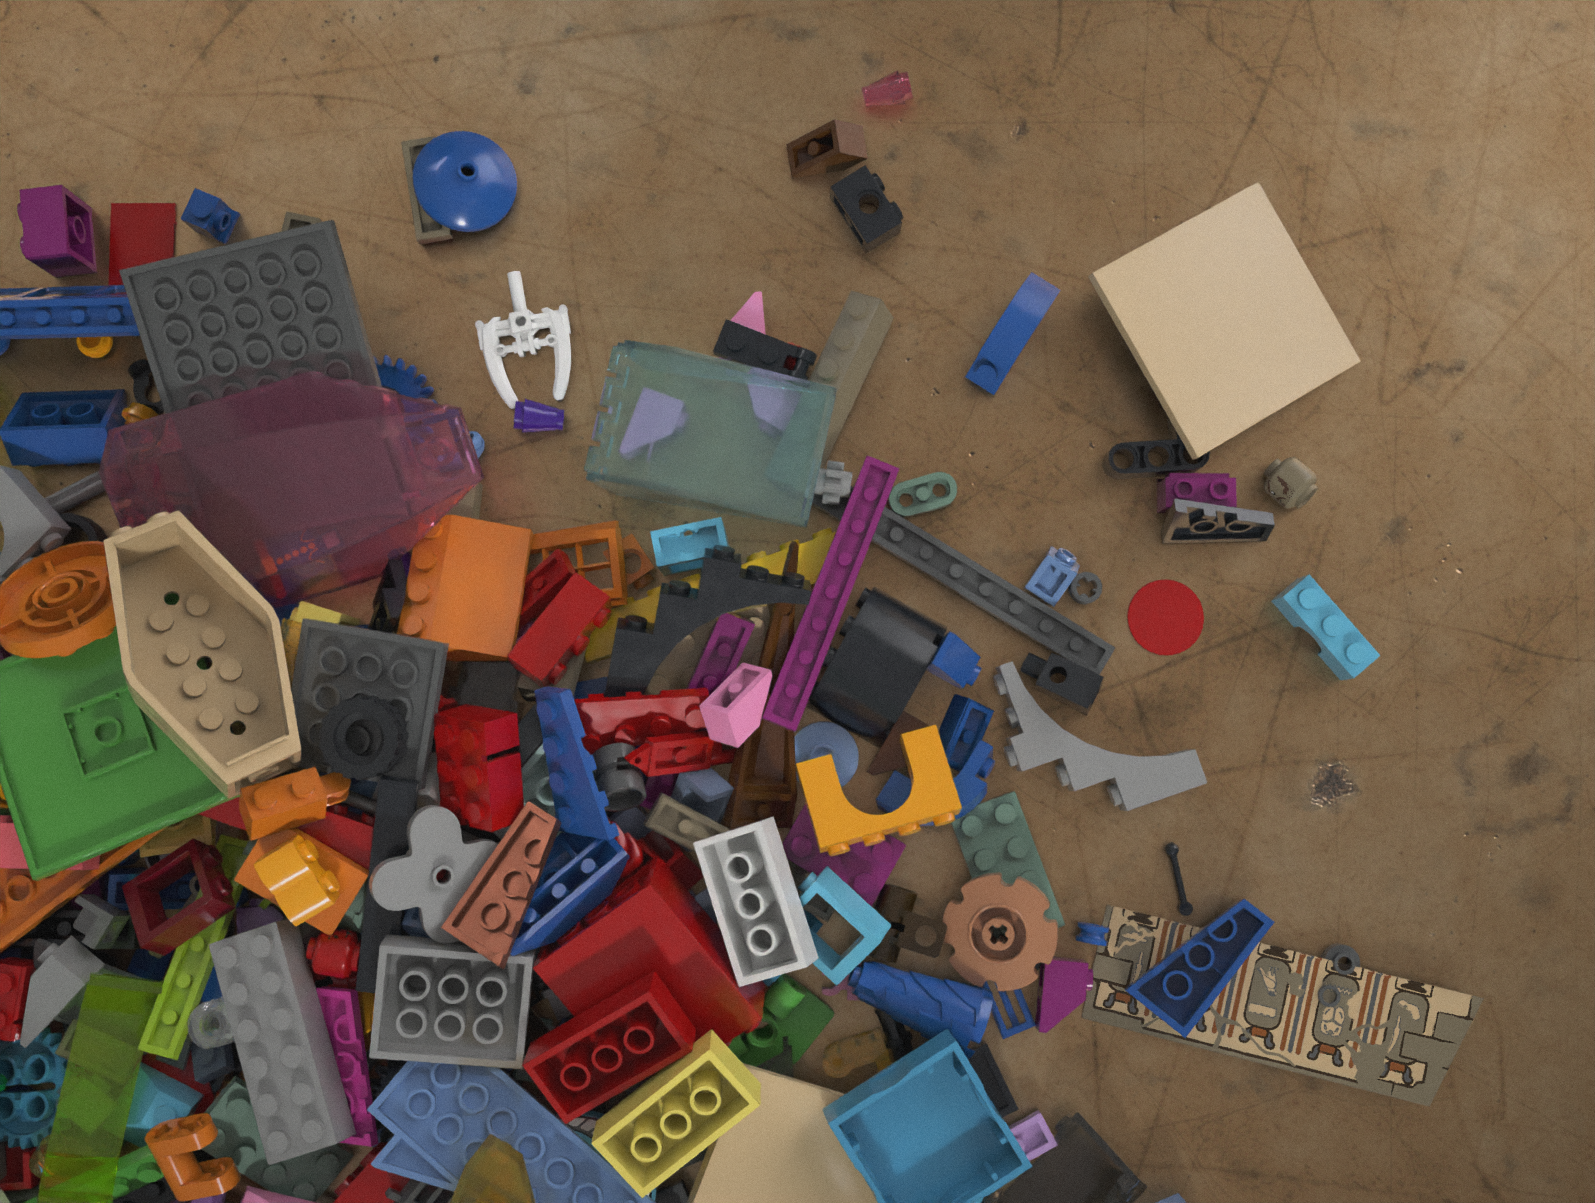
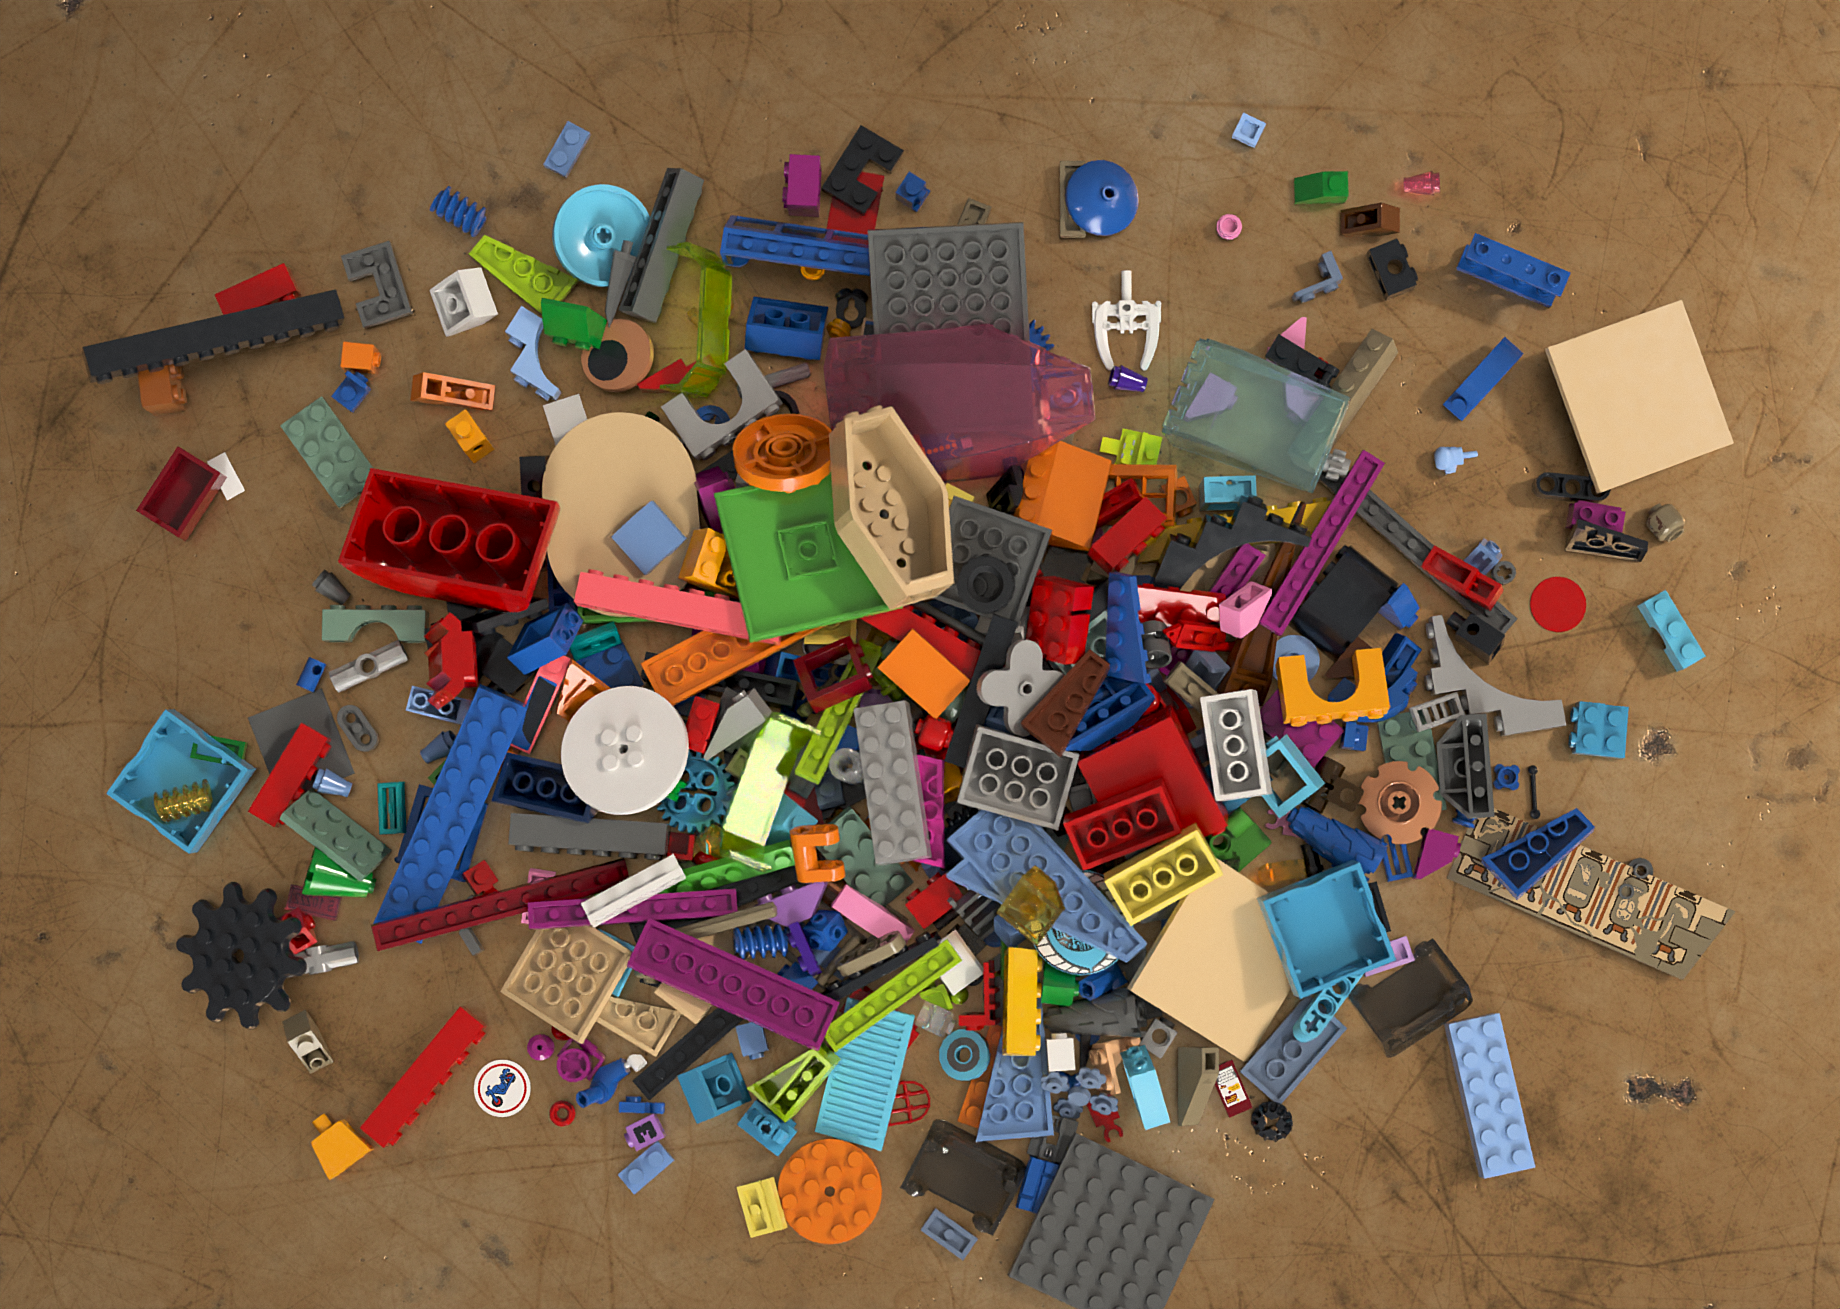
camera: 10 degrees right, 0 degrees up
flat silver panel [73,894,130,950] -> none
orange brick [239,767,351,841] -> none
light orange brick [254,834,340,927] -> none
sand green plate [888,472,957,518] -> none
none -> black plate [821,125,904,216]
none -> neon yellow piece [1099,428,1163,465]
none -> bright pink plate [1216,214,1242,240]
none -> light blue plate [1232,113,1266,148]
none -> sand blue bracket [1292,251,1343,303]
none -> green slope [1294,171,1349,204]
none -> blue bracket [1340,721,1368,751]
none -> light grey slope [1409,692,1465,733]
none -> red slope [1421,545,1504,611]
none -> light blue piece [1434,447,1478,474]
none -> dark grey wedge [1436,713,1495,819]
none -> blue fence [1456,233,1570,308]
none -> blue plate [1493,764,1520,790]
none -> dark azure plate [1568,701,1629,759]

